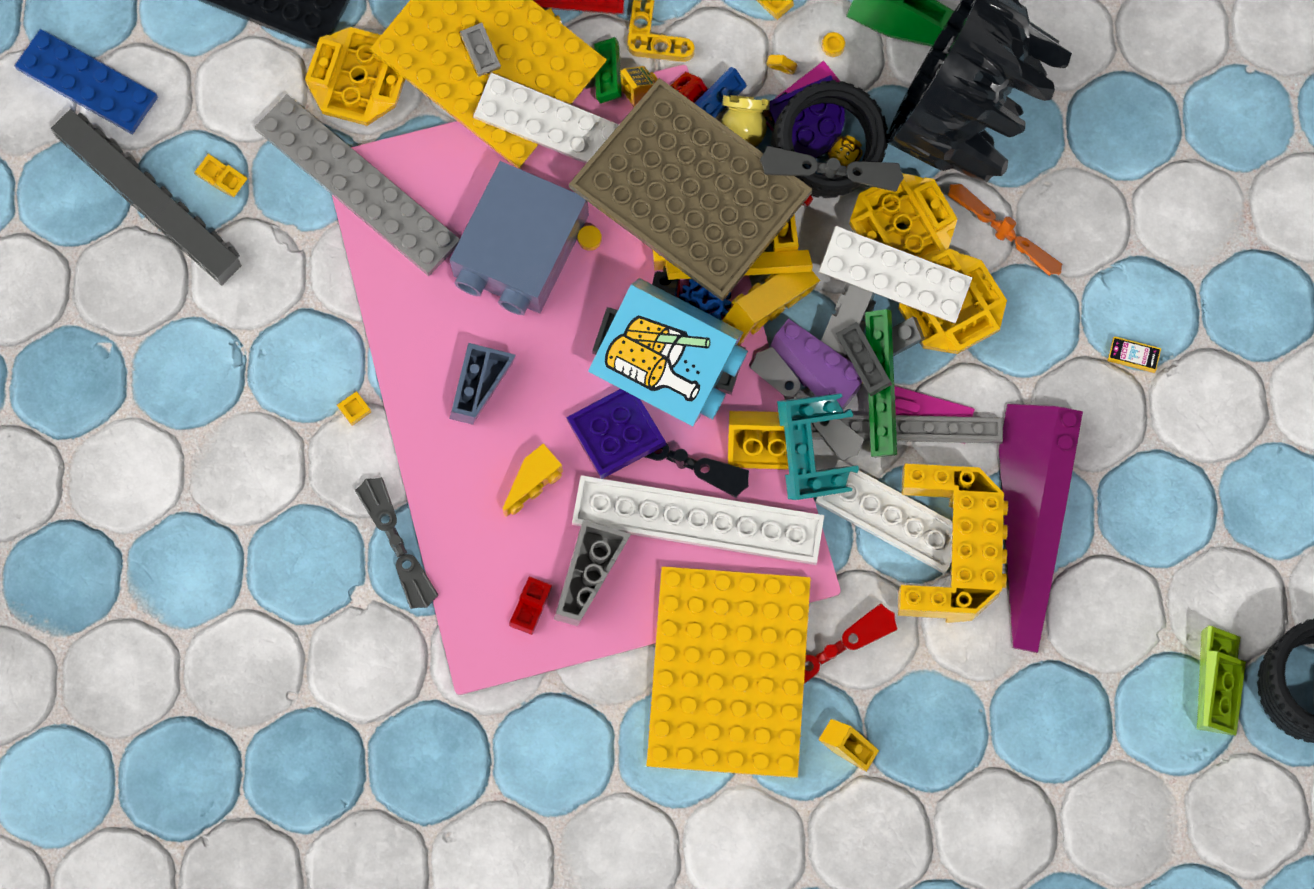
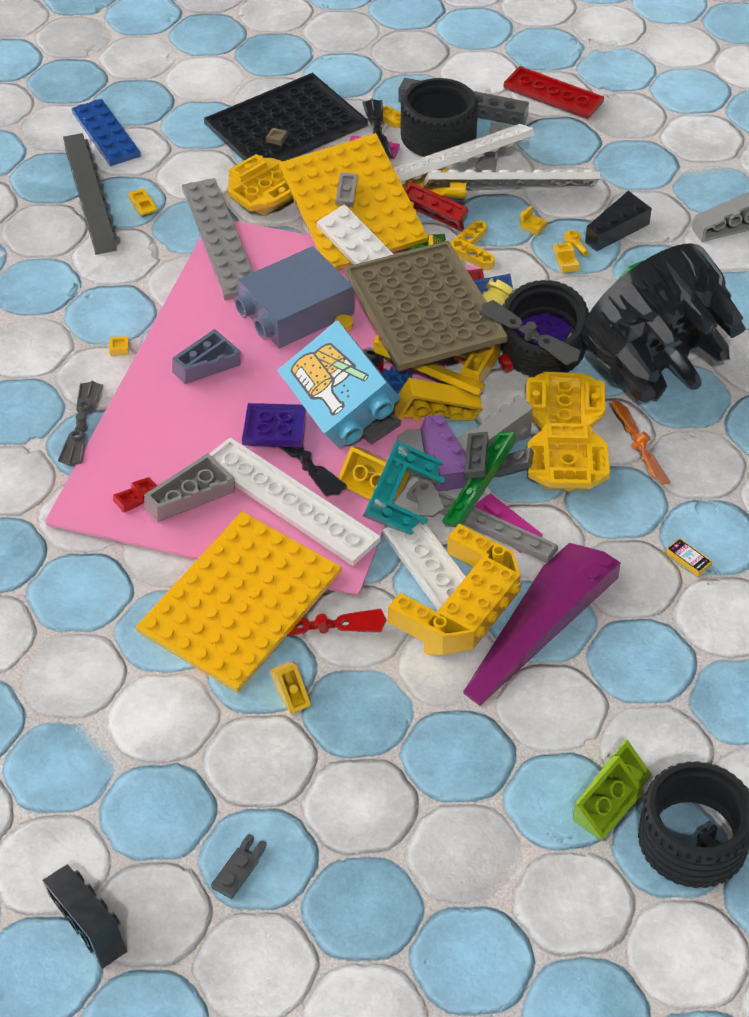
camera: 30 degrees right, 25 degrees down
yellow slope [502,443,563,517] -> none
white plate [818,226,972,323] -> none
yellow tile [822,32,845,57] -> none

